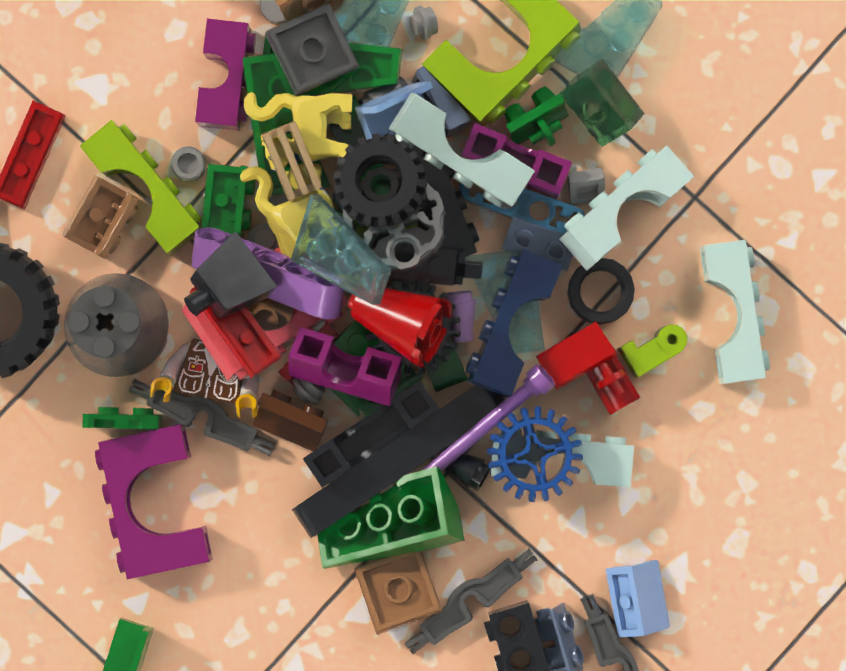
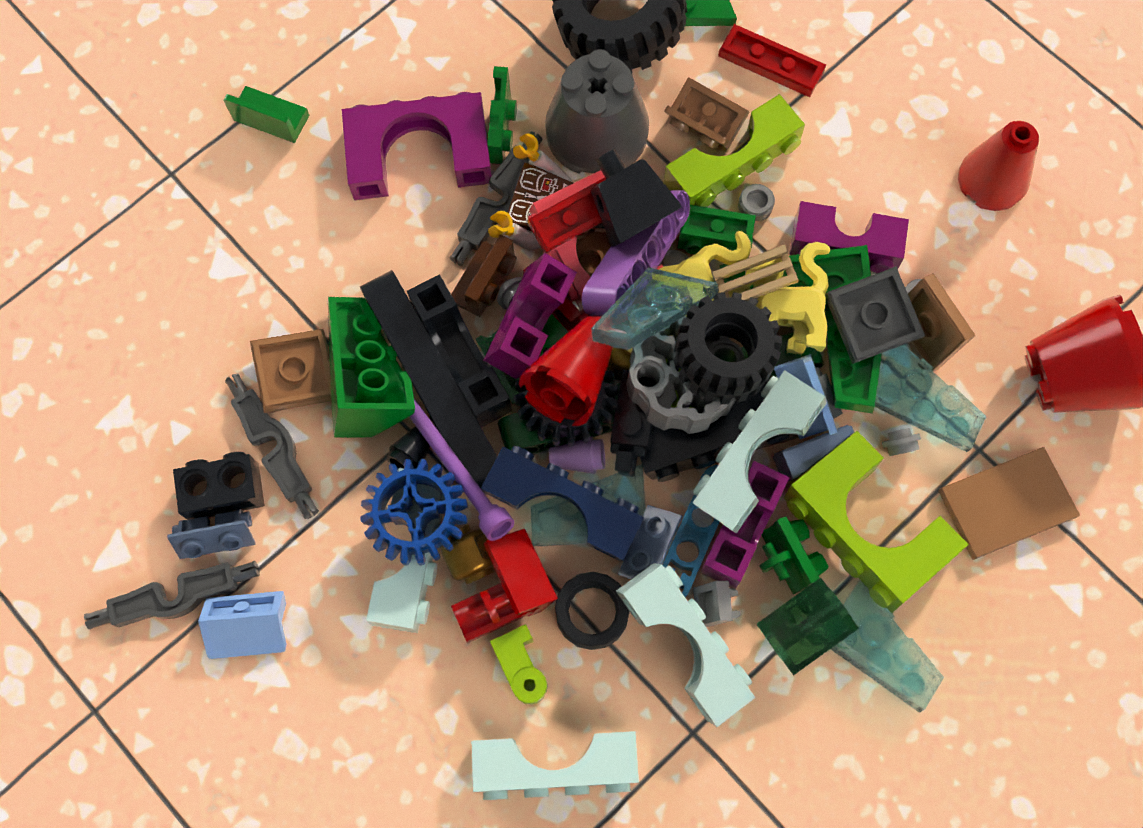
camera: 90 degrees right, 15 degrees down
none -> pearl gold head [441,524,495,585]

